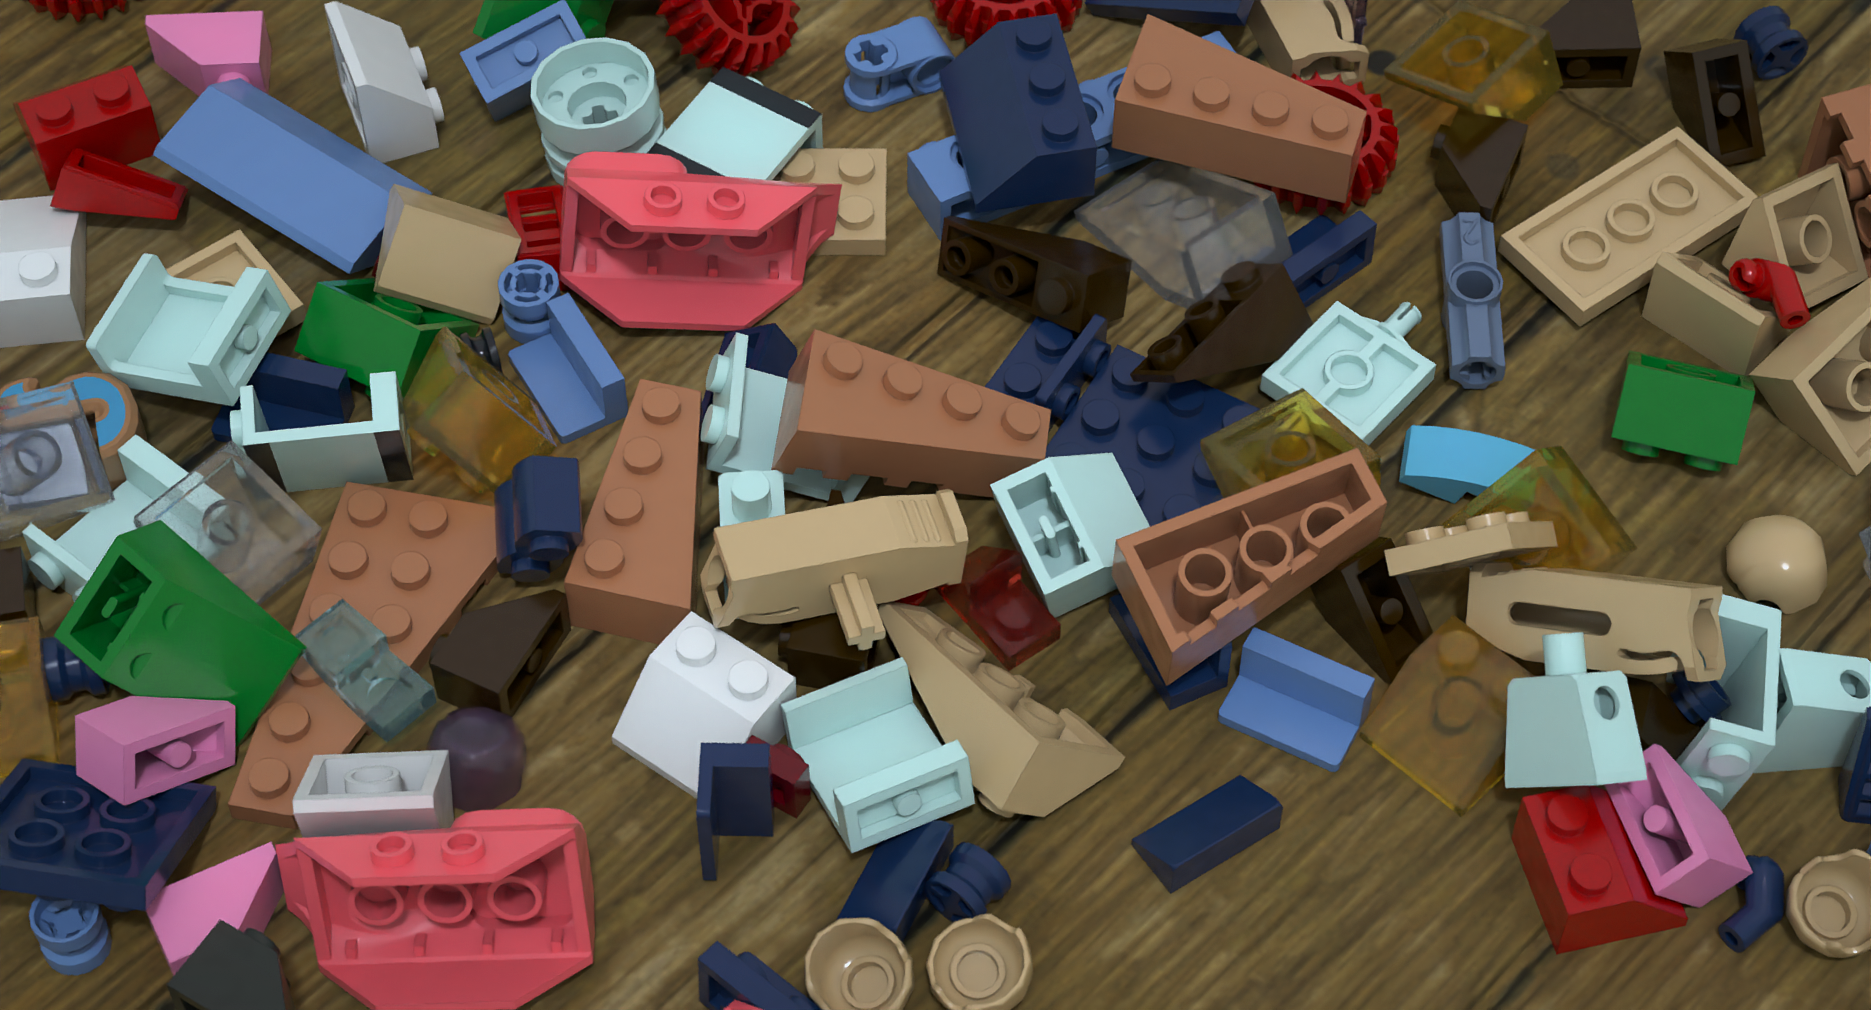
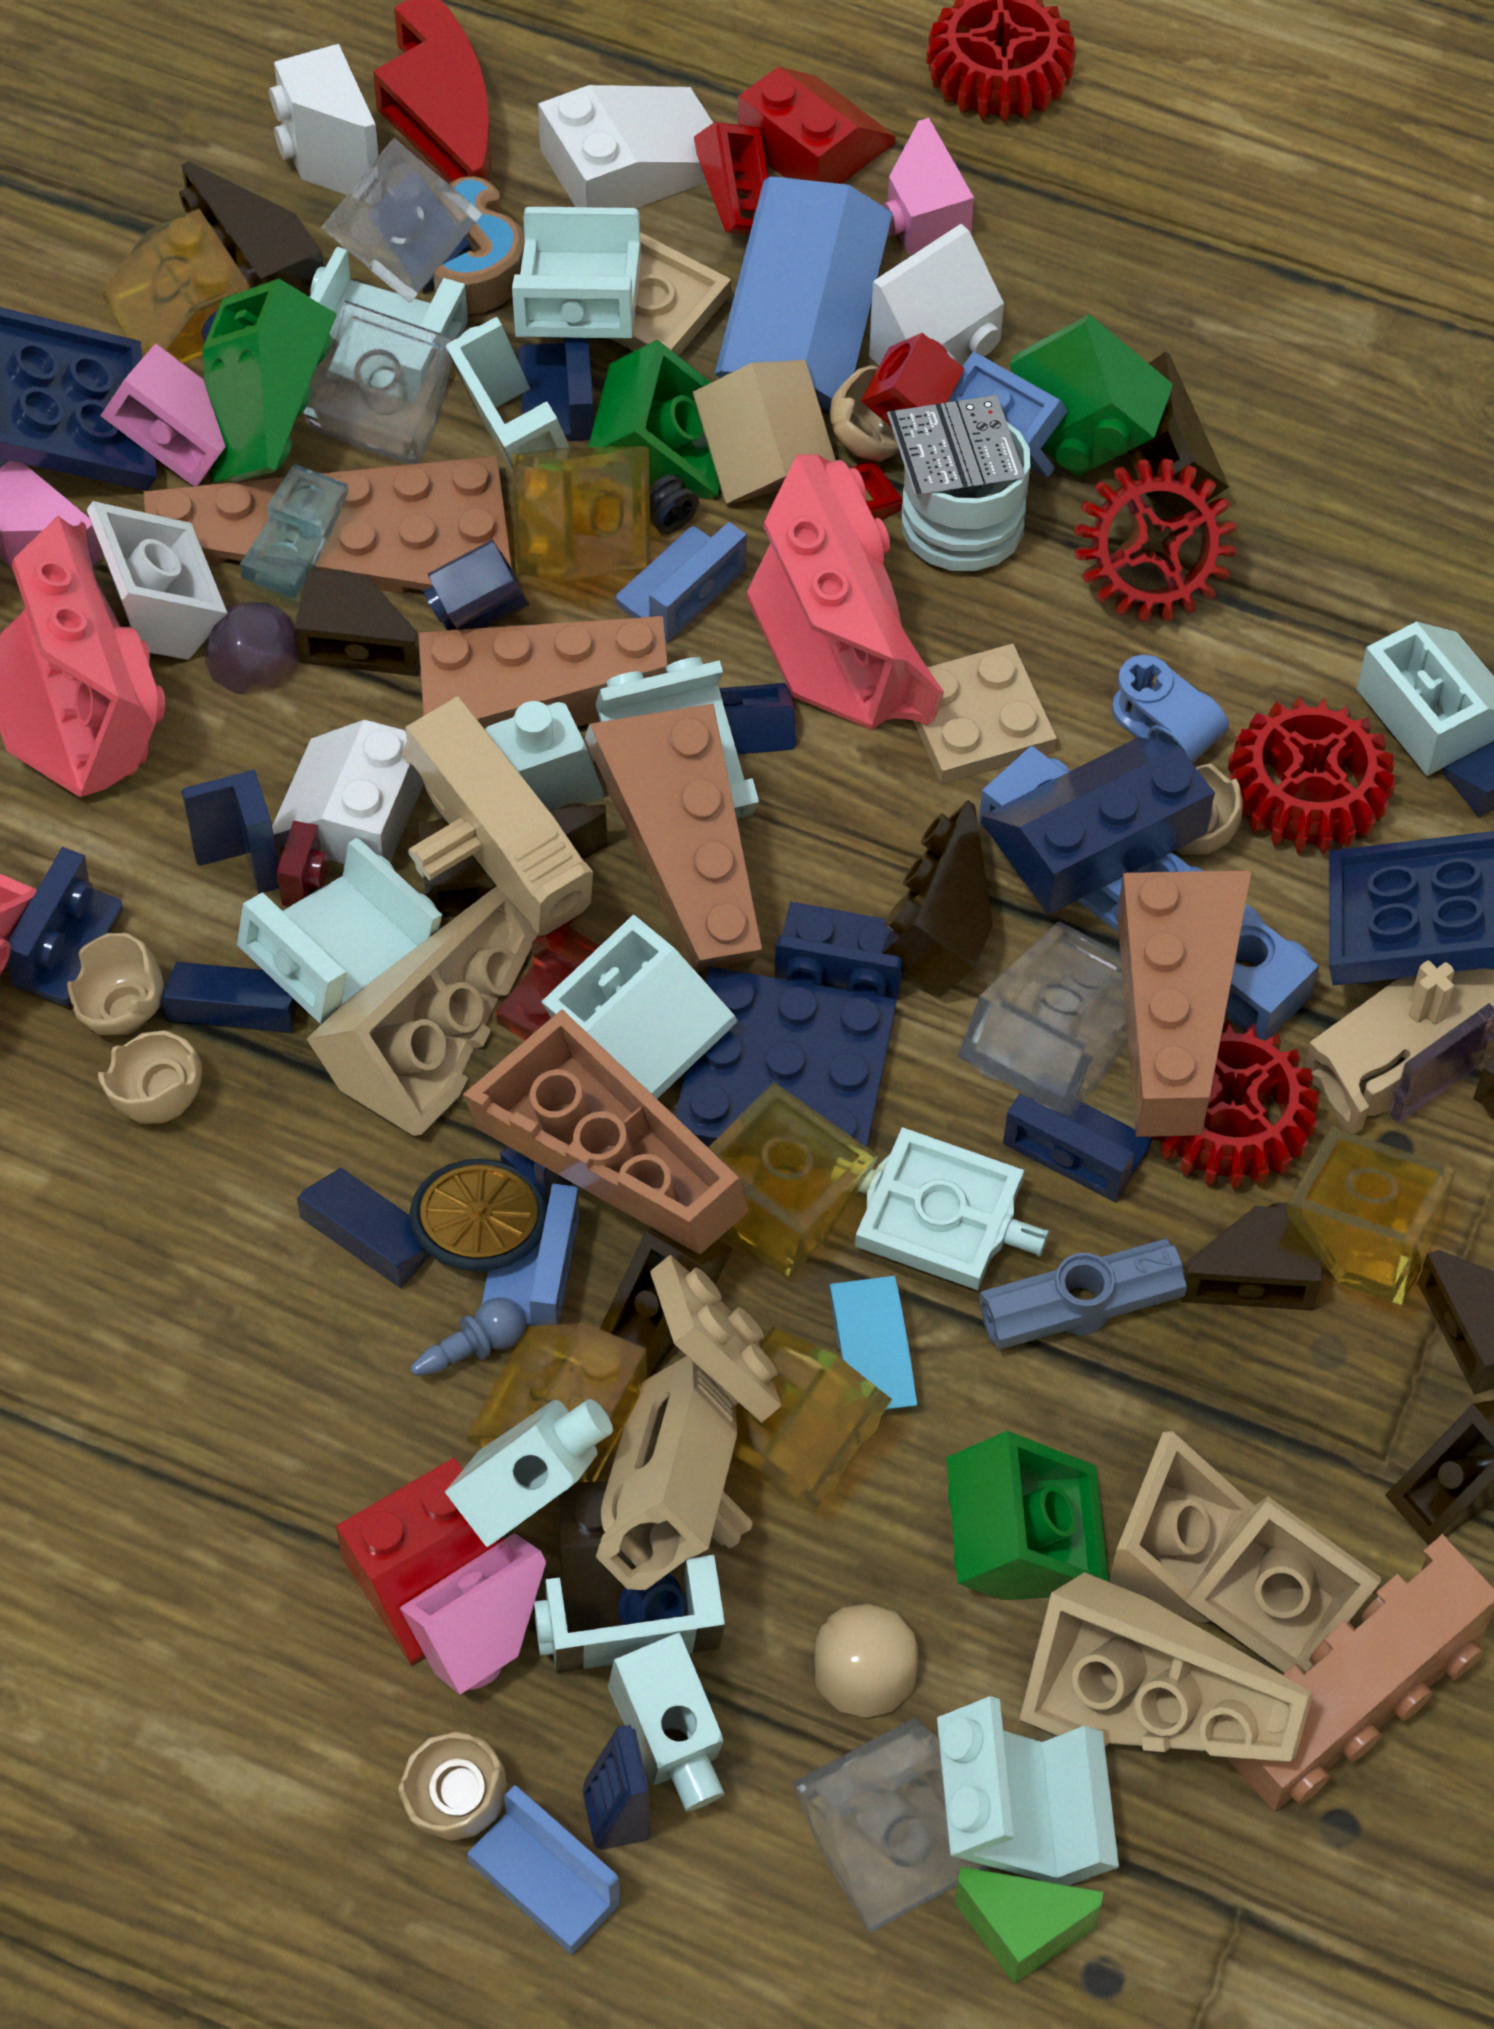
camera: 70 degrees right, 5 degrees up
medium blue wheel [498,259,561,344] -> none
light aqua panel [647,67,823,180] -> none
dark blue wheel [924,842,1011,922] -> none
dark brown slope [1130,261,1313,383] -> none
tan plate [1498,126,1758,327] -> none
dark blue arm [1718,855,1785,953] -> none
red arm [1729,258,1811,329] -> none
none -> pearl gold wheel [409,1159,548,1271]
none -> sand blue bar [411,1297,527,1376]
none -> tan hair [830,365,900,462]
none -> red brick [861,332,965,428]
none -> light grey sticker [887,395,1026,495]

